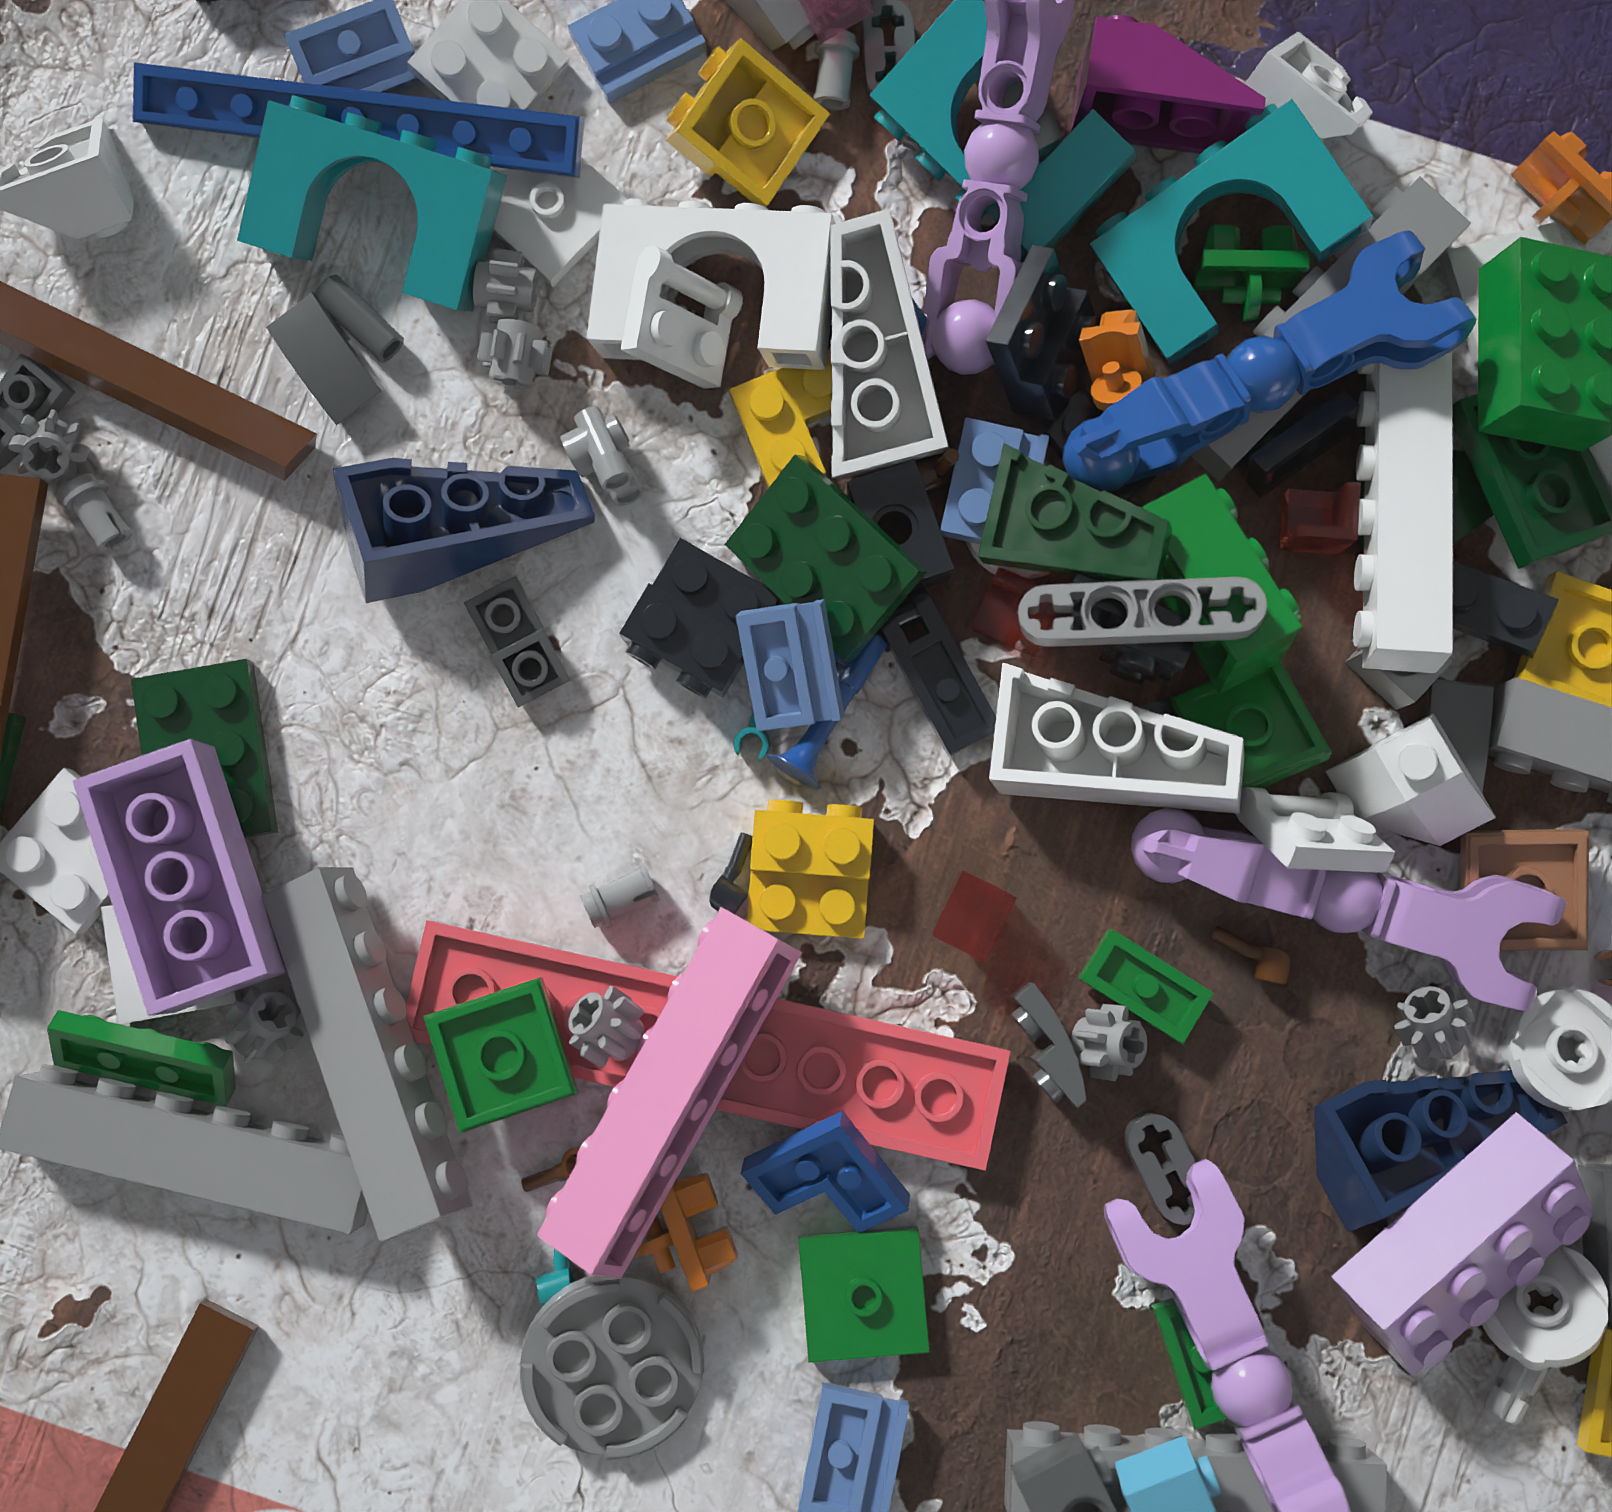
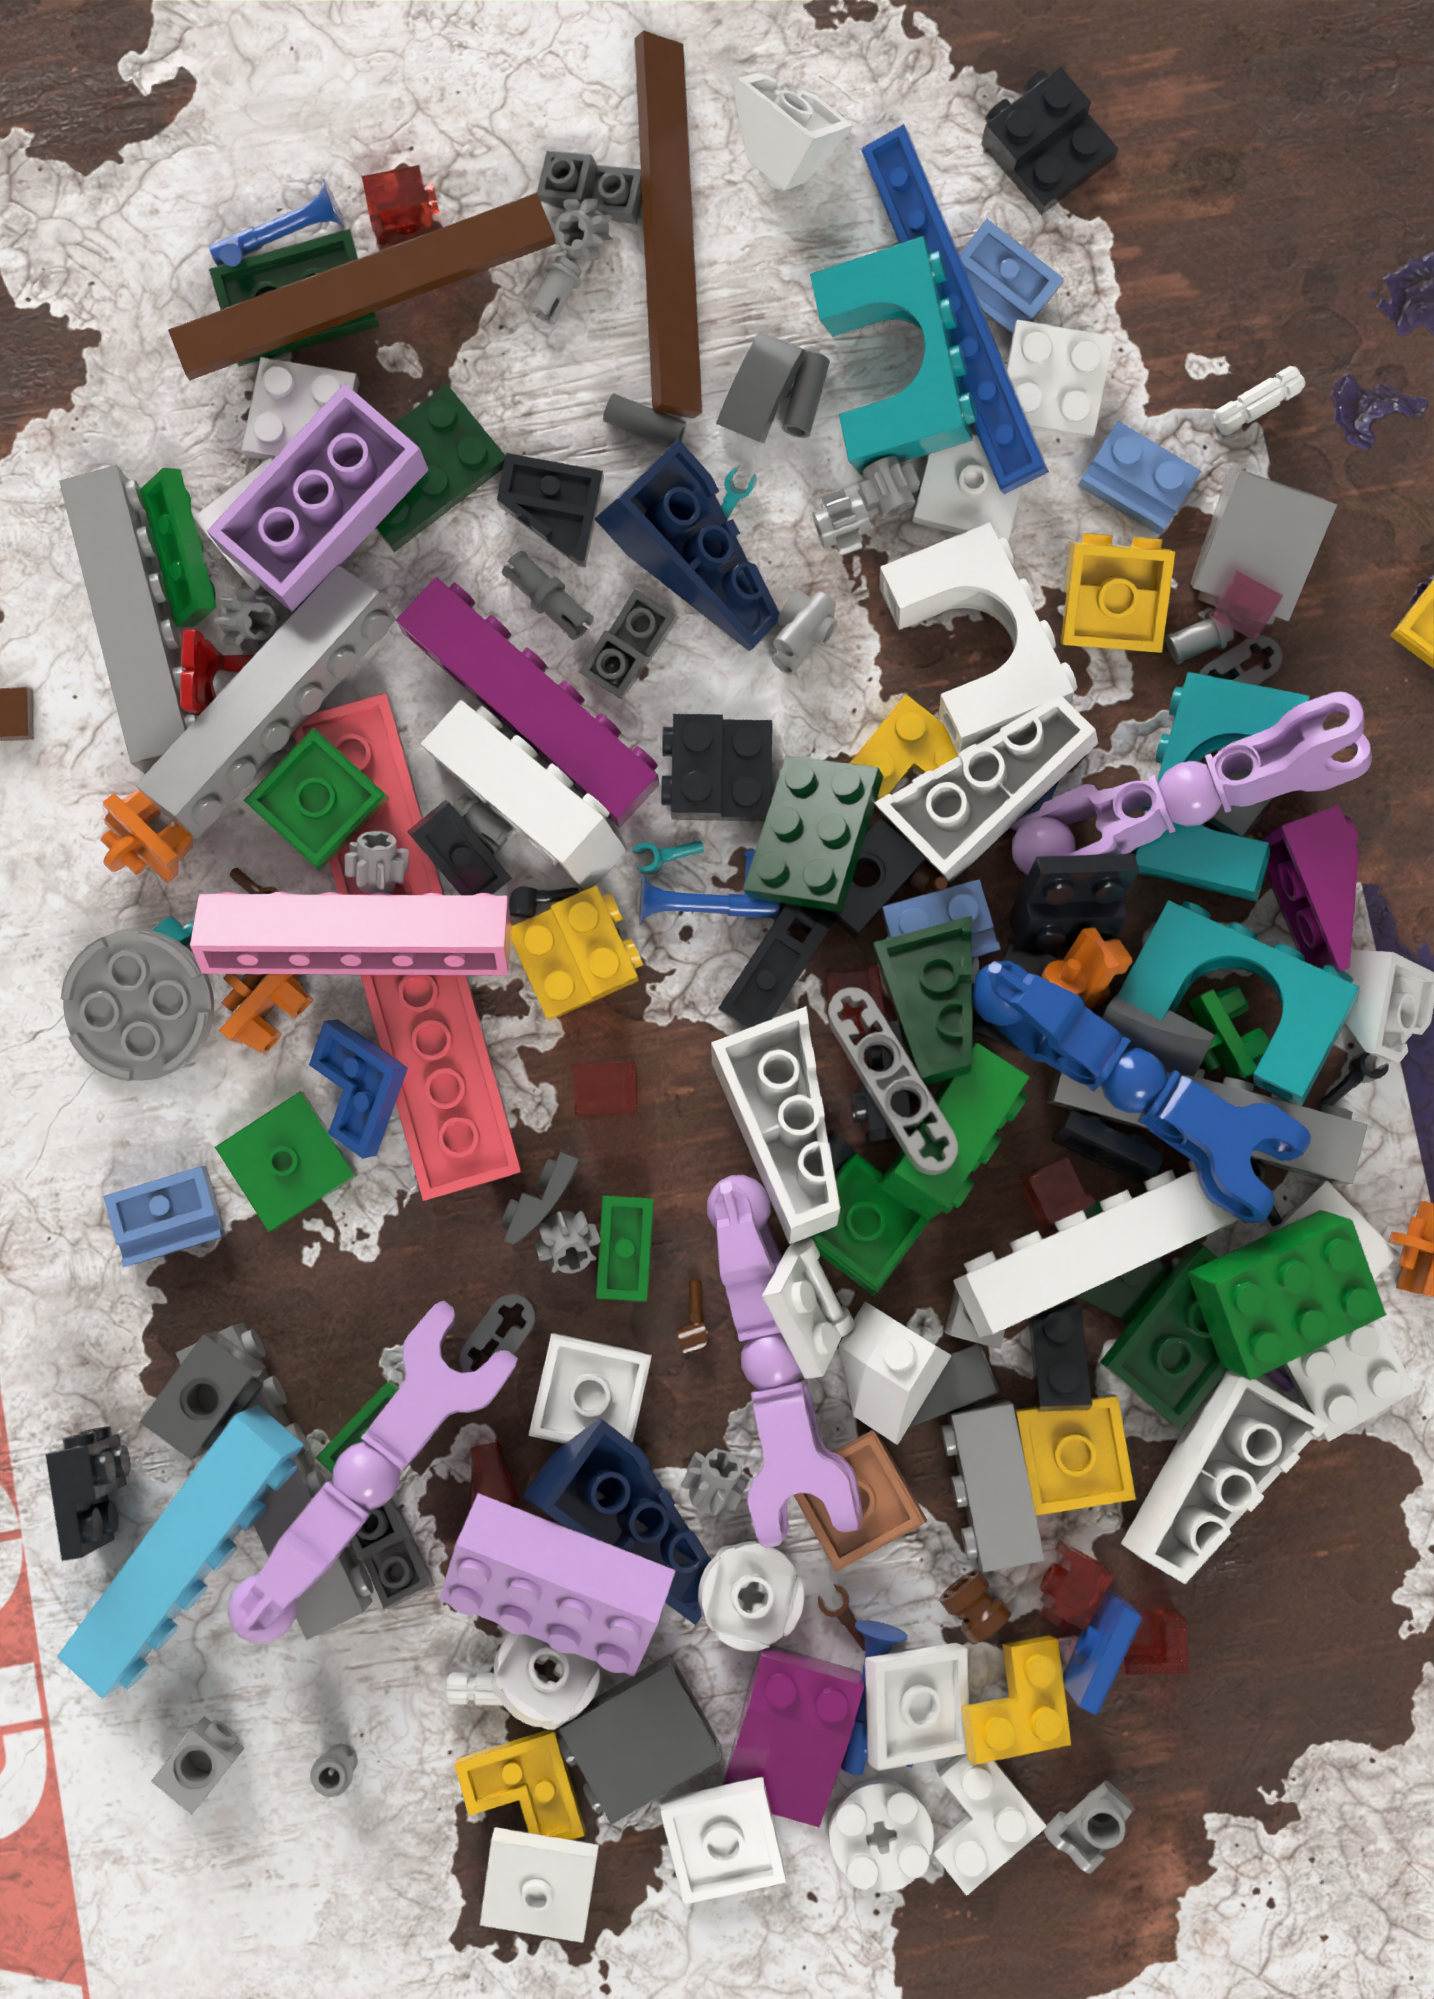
camera: 60 degrees right, 0 degrees up
white plate [621,245,743,389] -> none
medium blue plate [736,599,845,731] -> none
none -> orange hips [100,790,193,884]
none -> red piece [179,629,255,716]
none -> dark grey slope [350,1498,435,1609]
none -> magenta brick [396,577,660,828]
none -> black plate [407,799,512,896]
none -> white wedge [421,700,627,891]
none -> clear red cone [469,1442,521,1510]
none -> black wing [497,453,604,567]
none -> dark grey pin [502,551,594,640]
none -> white plate [528,1333,652,1444]
none -> dark grey hinge [603,393,686,447]
none -> teal hand [721,465,757,520]
none -> dark grey slope [1102,996,1216,1076]
none -> black hand [1321,1051,1389,1106]

